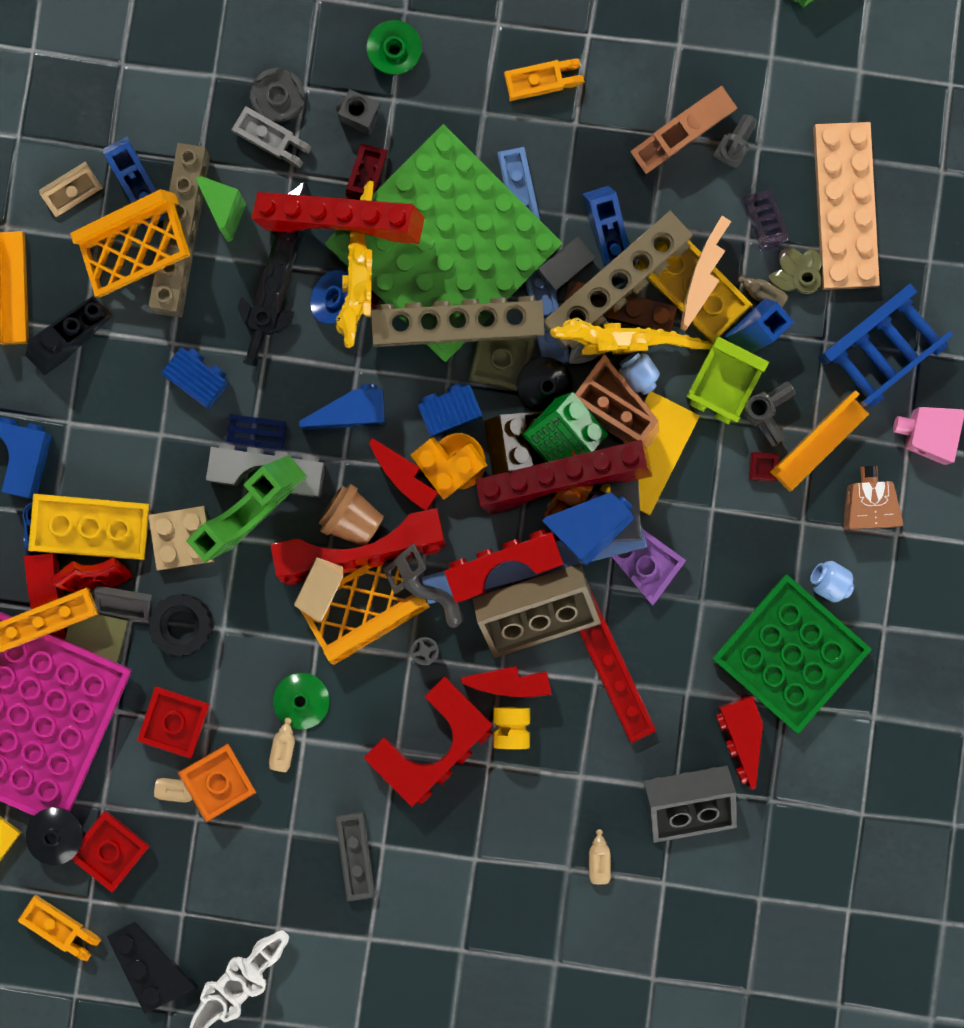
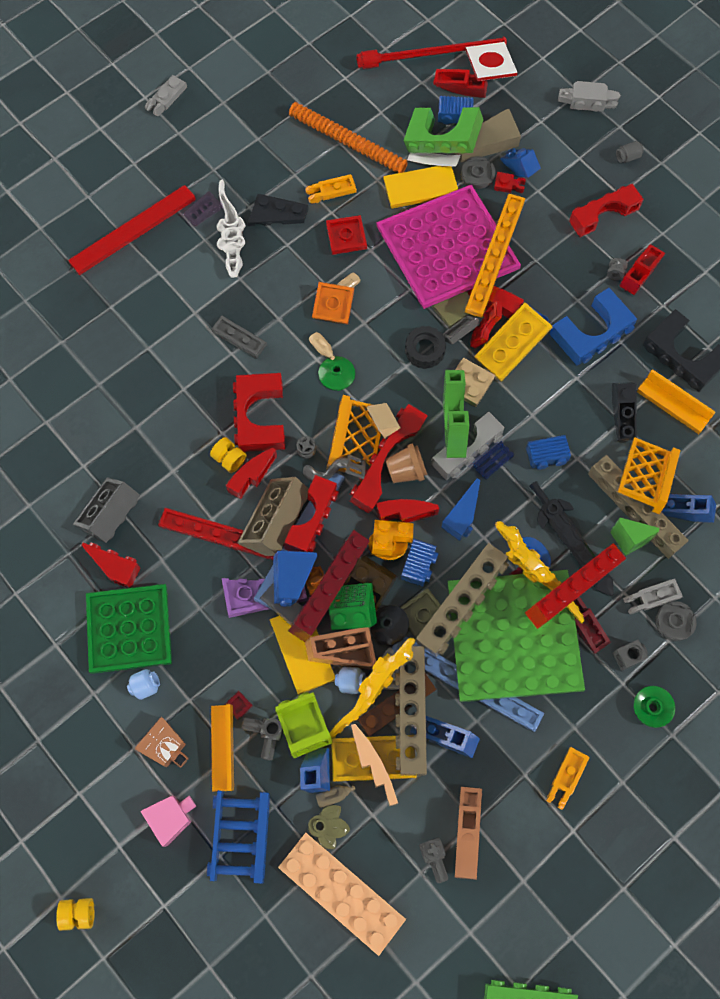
camera: 135 degrees right, 15 degrees down
black dish [26,807,83,865] -> none
tan slope [39,162,103,217] -> none
red plate [137,686,211,759] -> none
dark grey tile [536,236,596,293] -> none
tan piece [589,829,611,884] -> none
clear purple slope [743,189,789,250] -> none

